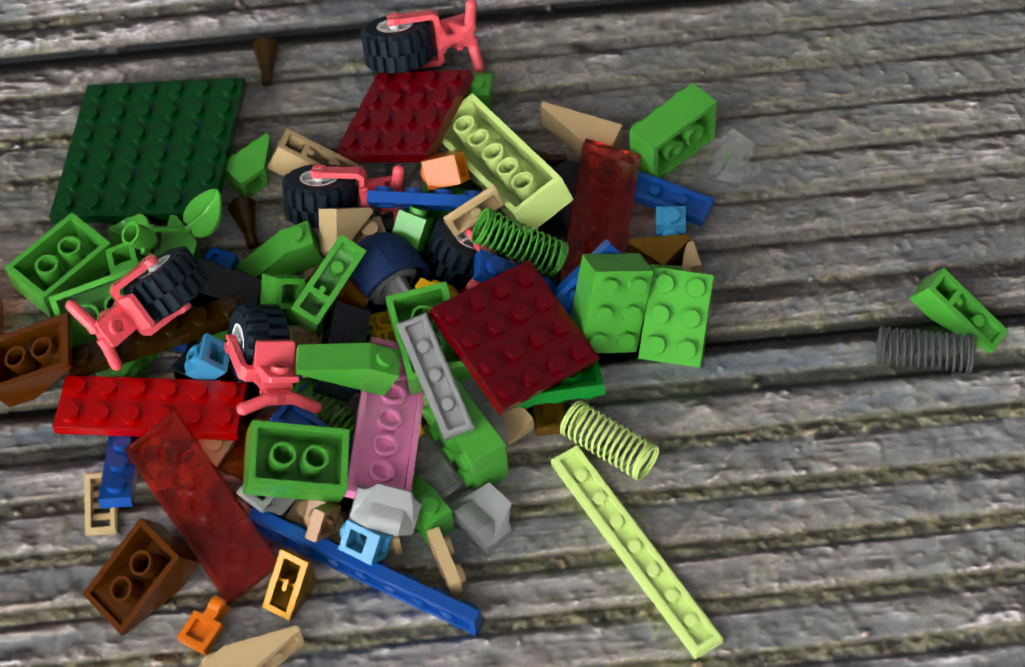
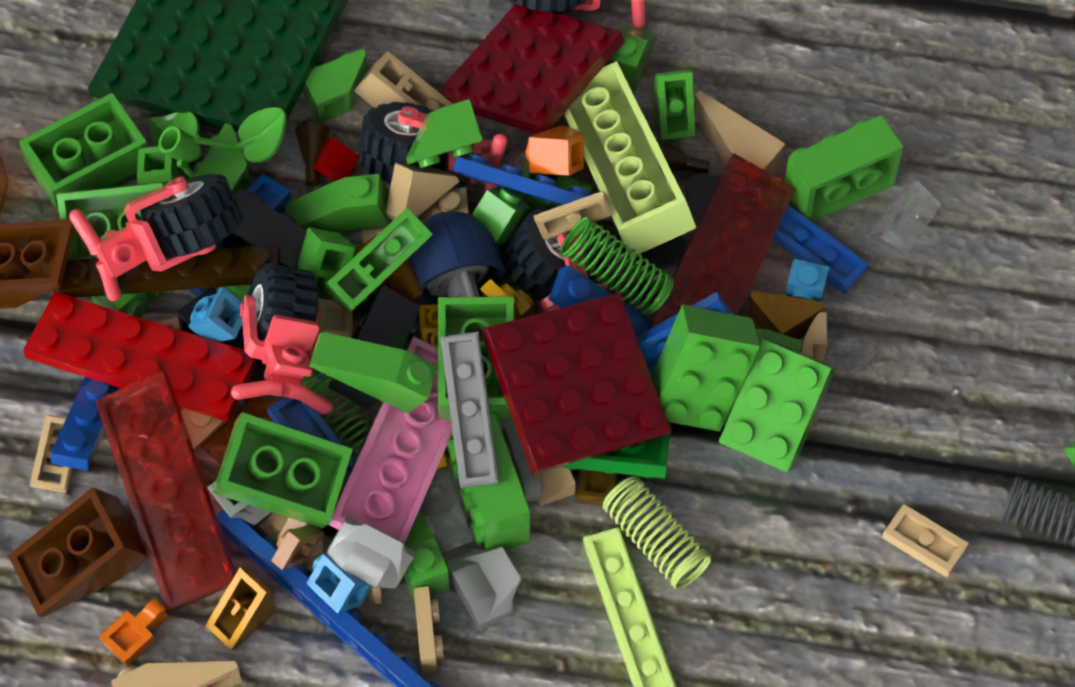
camera: 10 degrees right, 5 degrees up
none -> red tile [312,137,359,182]
none -> bright green slope [406,99,483,169]
none -> bright green slope [652,69,696,140]
none -> tan plate [882,504,969,578]

